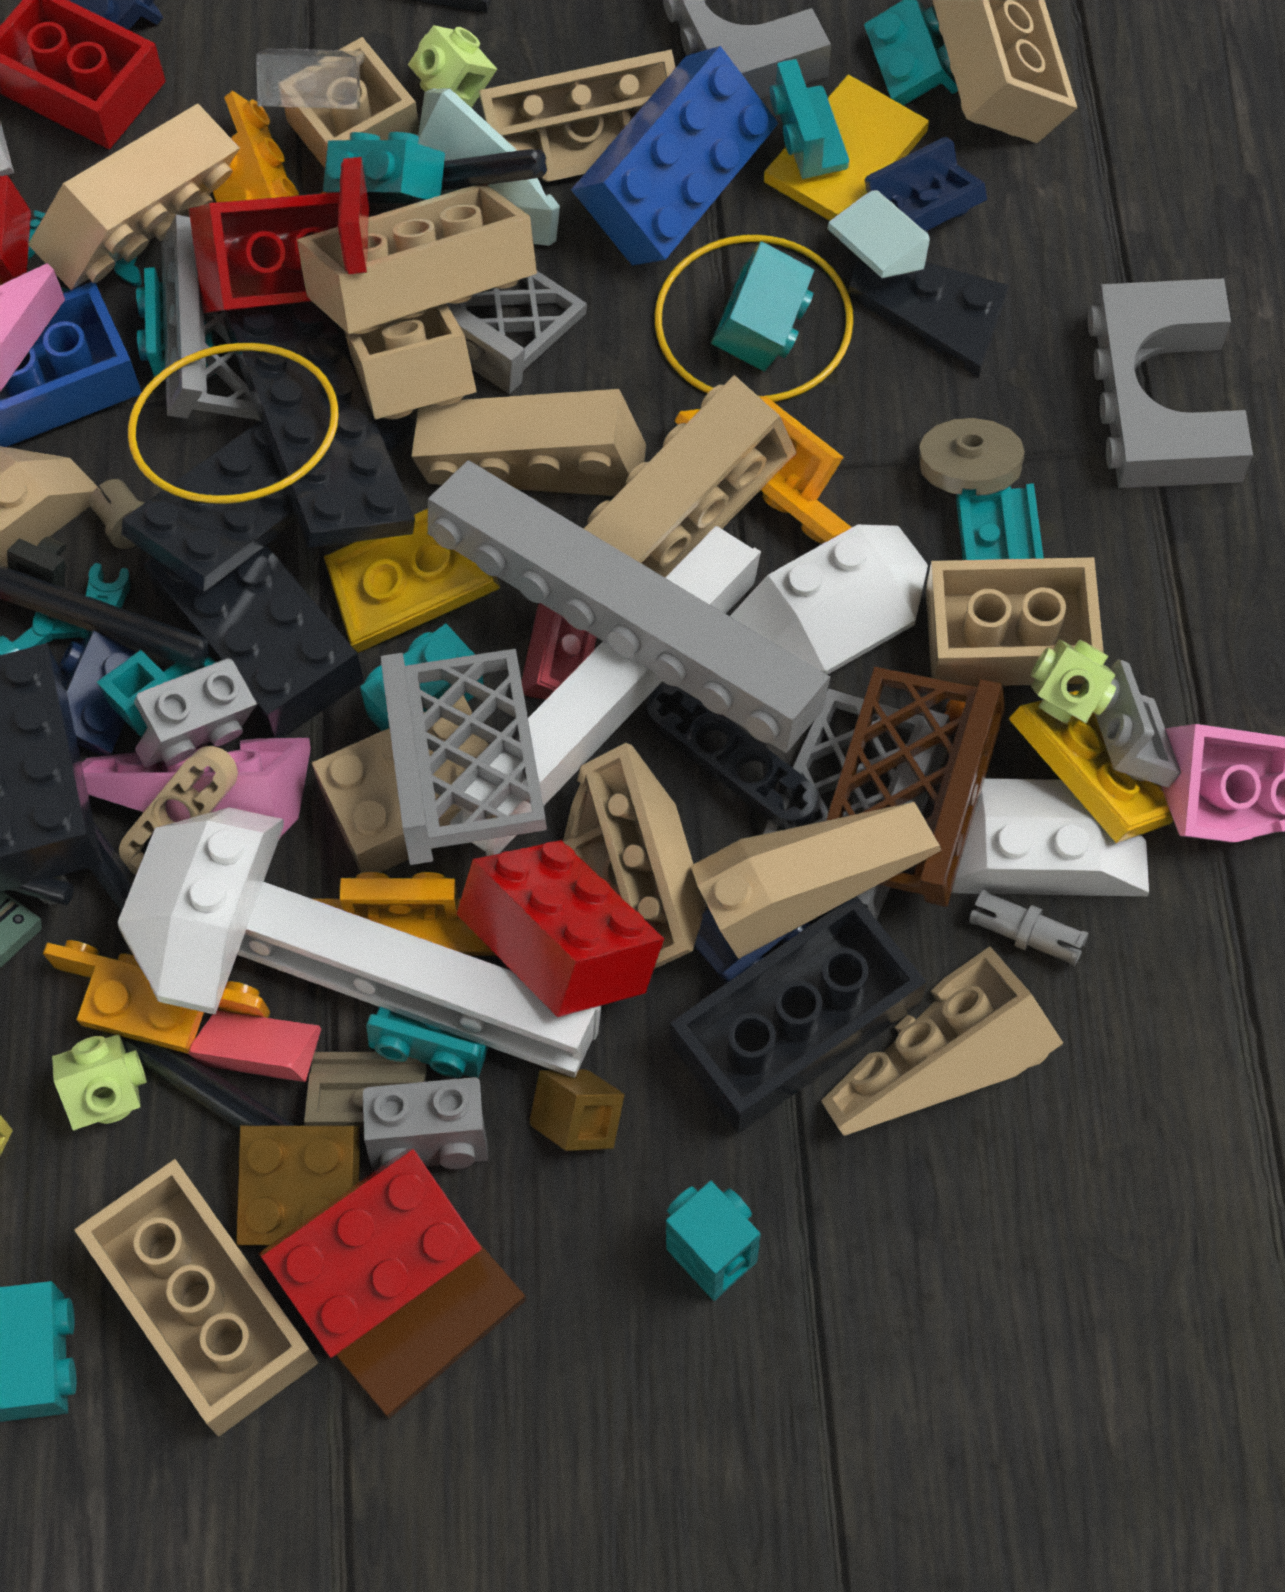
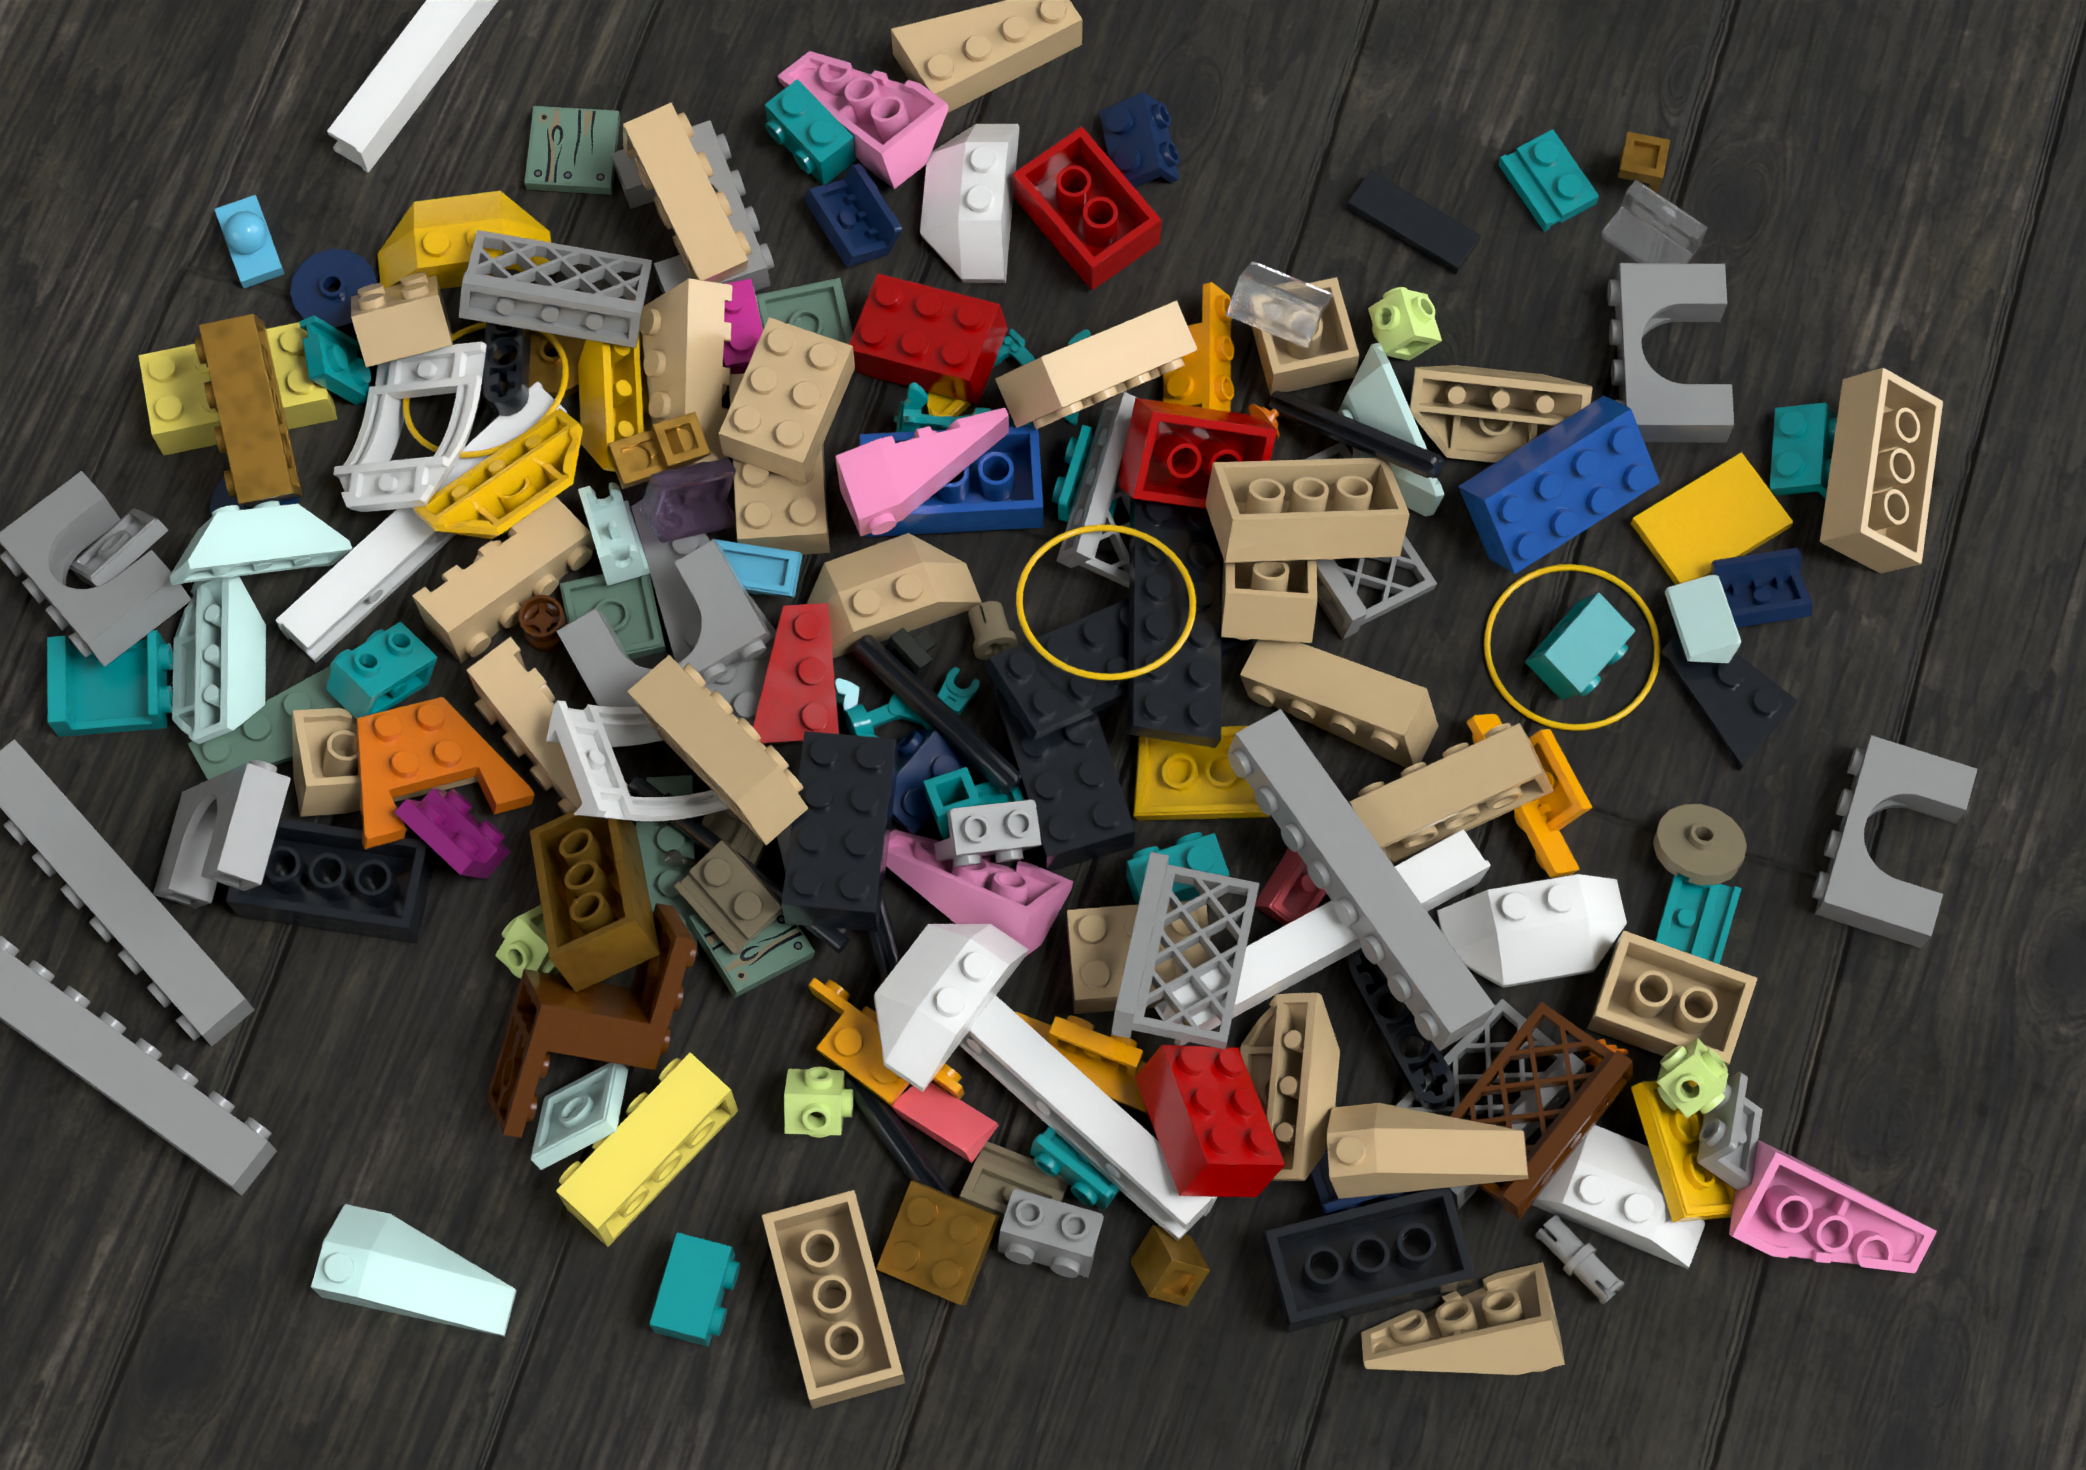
camera: 20 degrees right, 5 degrees up
tan beam [119,746,238,875] -> none
red brick [258,1149,482,1358] -> none
teal brick [323,132,445,204] -> none
reddish brown tile [336,1237,526,1419] -> none
red tile [338,157,369,274] -> none
teal brick [666,1181,761,1301] -> none
teal bracket [769,59,849,179] -> none

